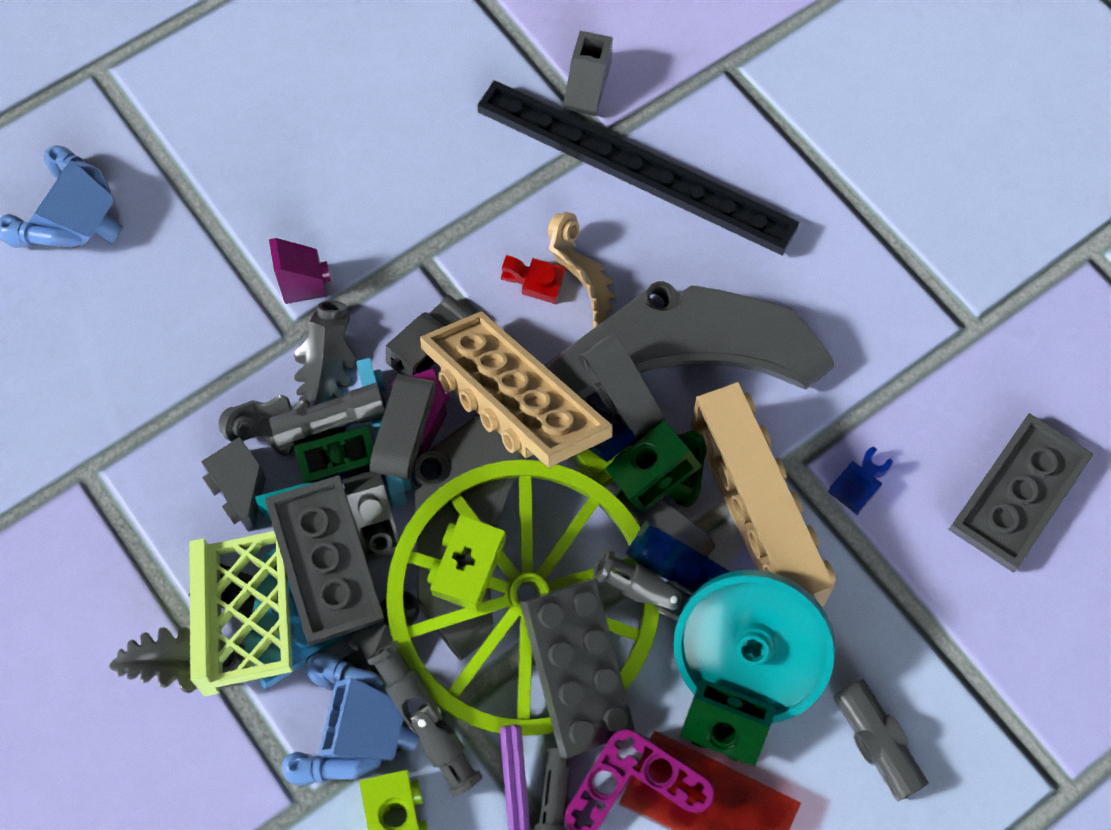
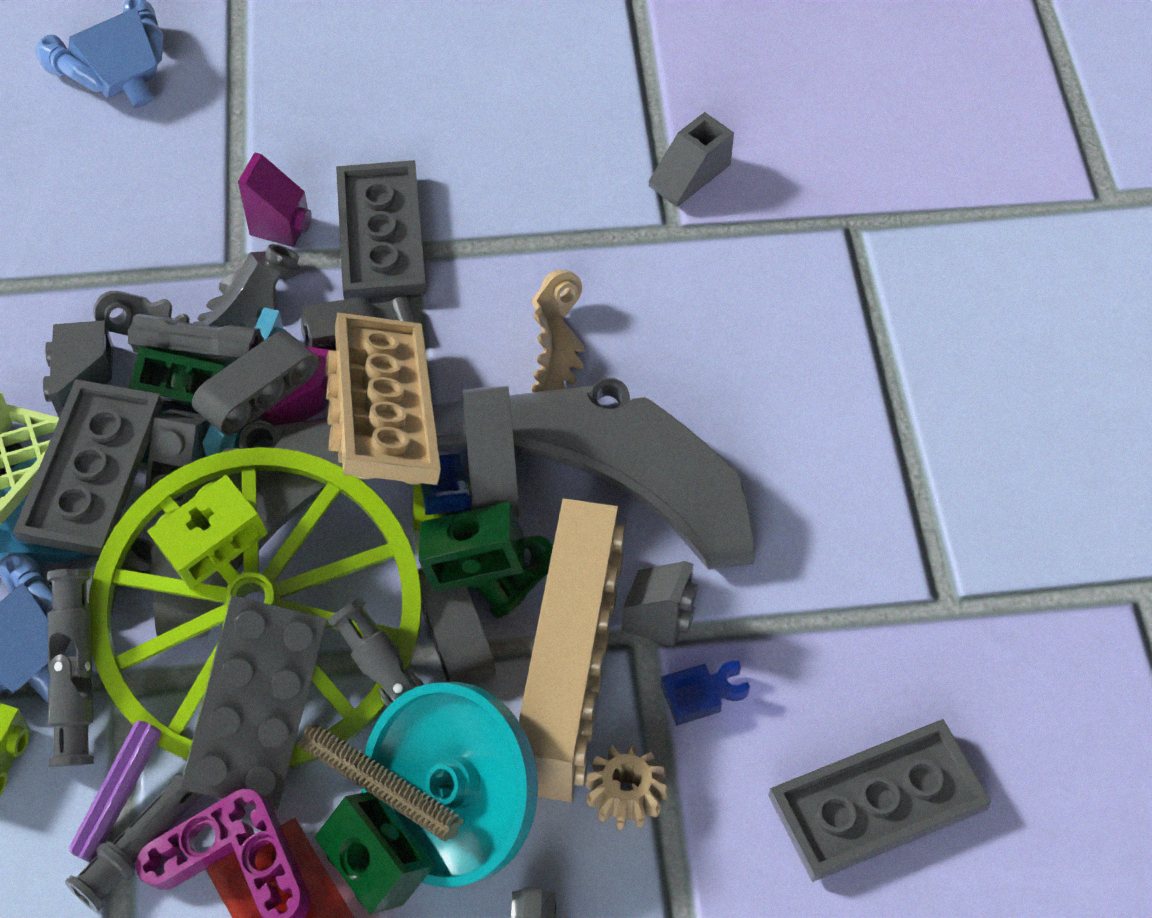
camera: 30 degrees right, 10 degrees down
black plate [477,80,800,256] -> none
red plate [501,255,566,304] -> none
clear blue plate [625,520,732,591] -> none
none -> dark tan axle [298,723,464,842]
none -> dark grey plate [336,160,427,299]
none -> tan gear [585,743,668,831]
none -> dark grey slope [621,561,698,648]

